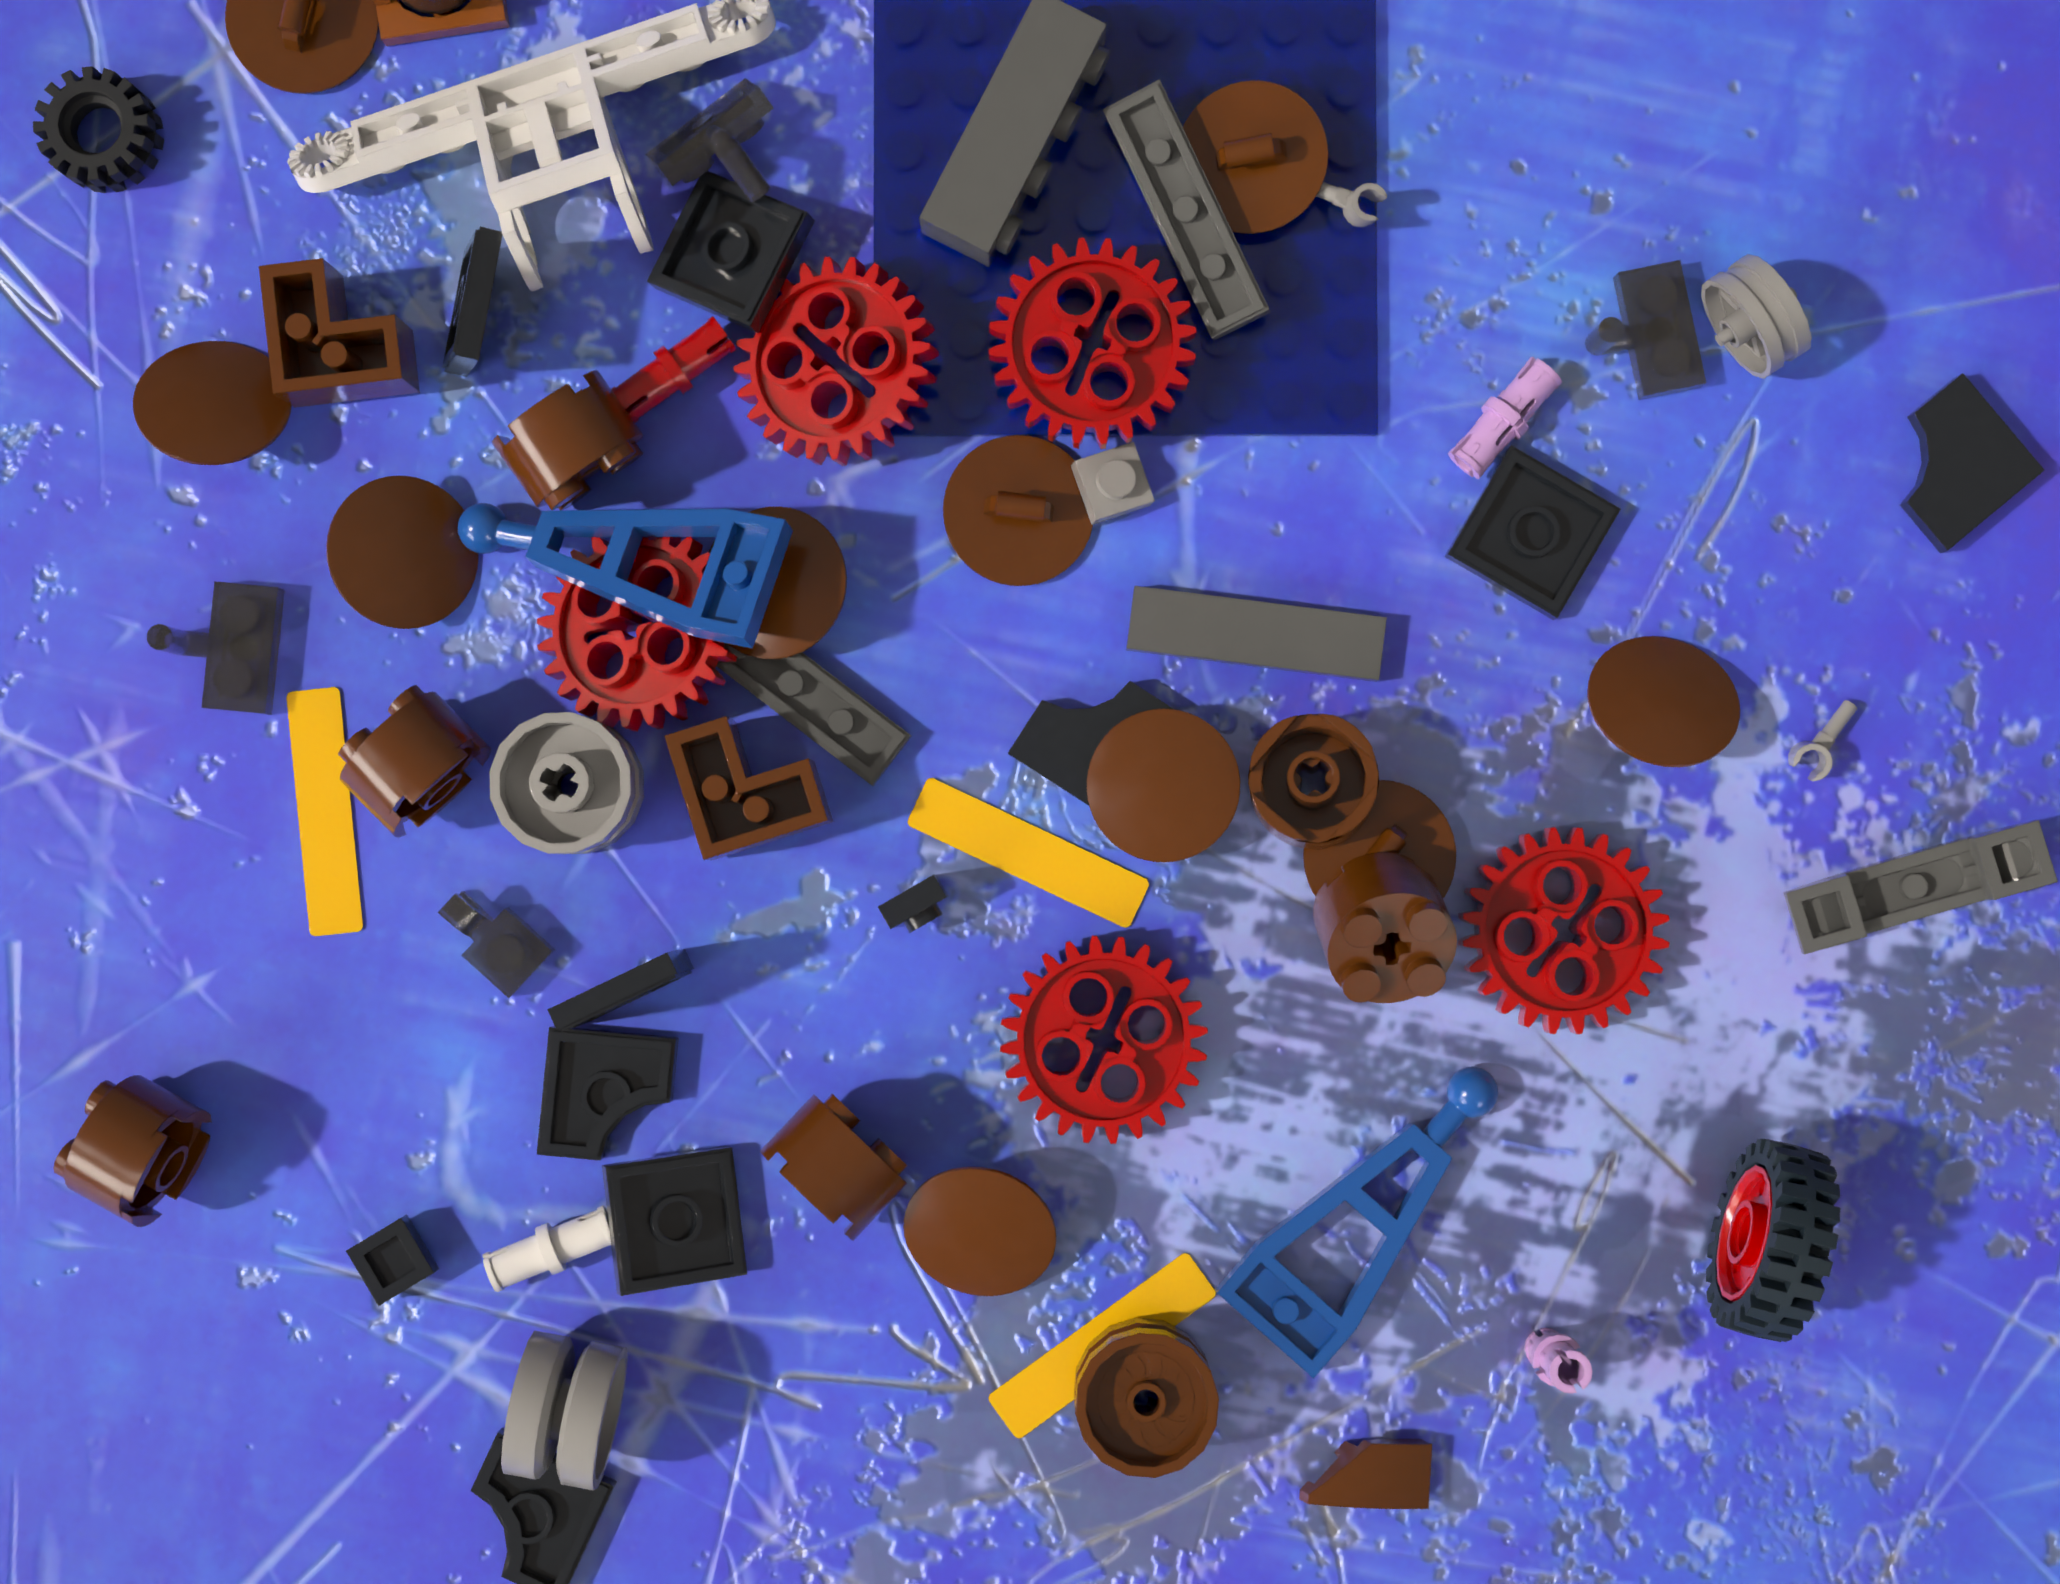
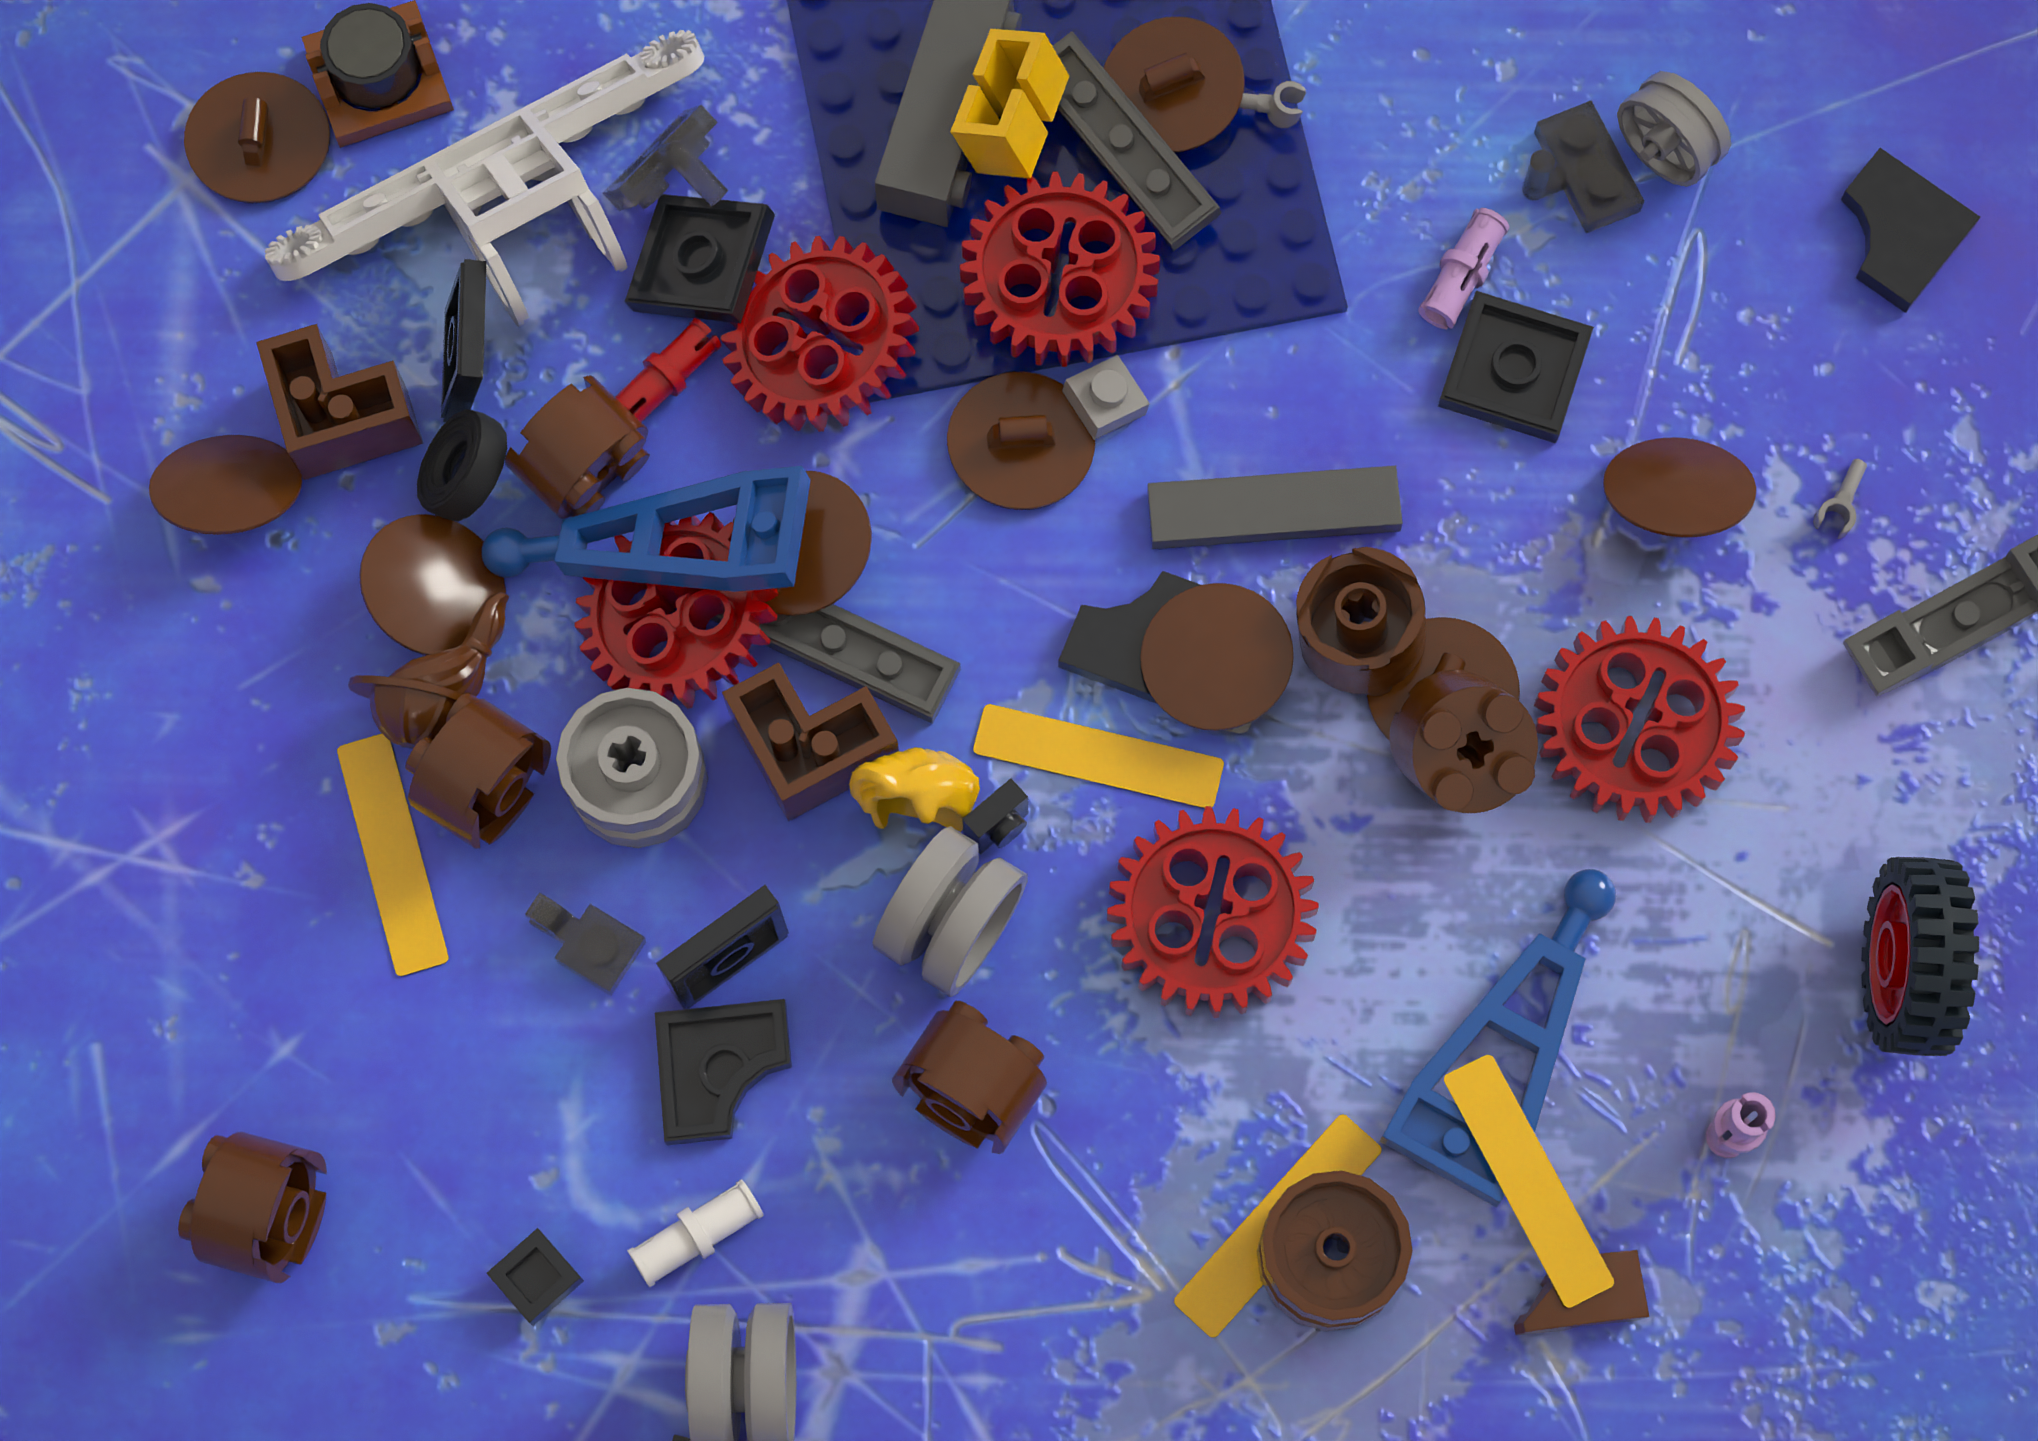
camera: 10 degrees left, 15 degrees down
black tyre [33,66,164,193] -> none
clear smoke plate [147,581,285,715] -> none
black tile [602,1146,747,1296] -> none
reddish brown shield [903,1167,1057,1296] -> none
none -> reddish brown piece [348,592,509,749]
none -> black tyre [417,409,507,522]
none -> yellow hair [849,747,980,832]
none -> light grey wheel [872,826,1028,997]
none -> yellow piece [950,28,1069,179]
none -> yellow sticker [1444,1055,1614,1308]

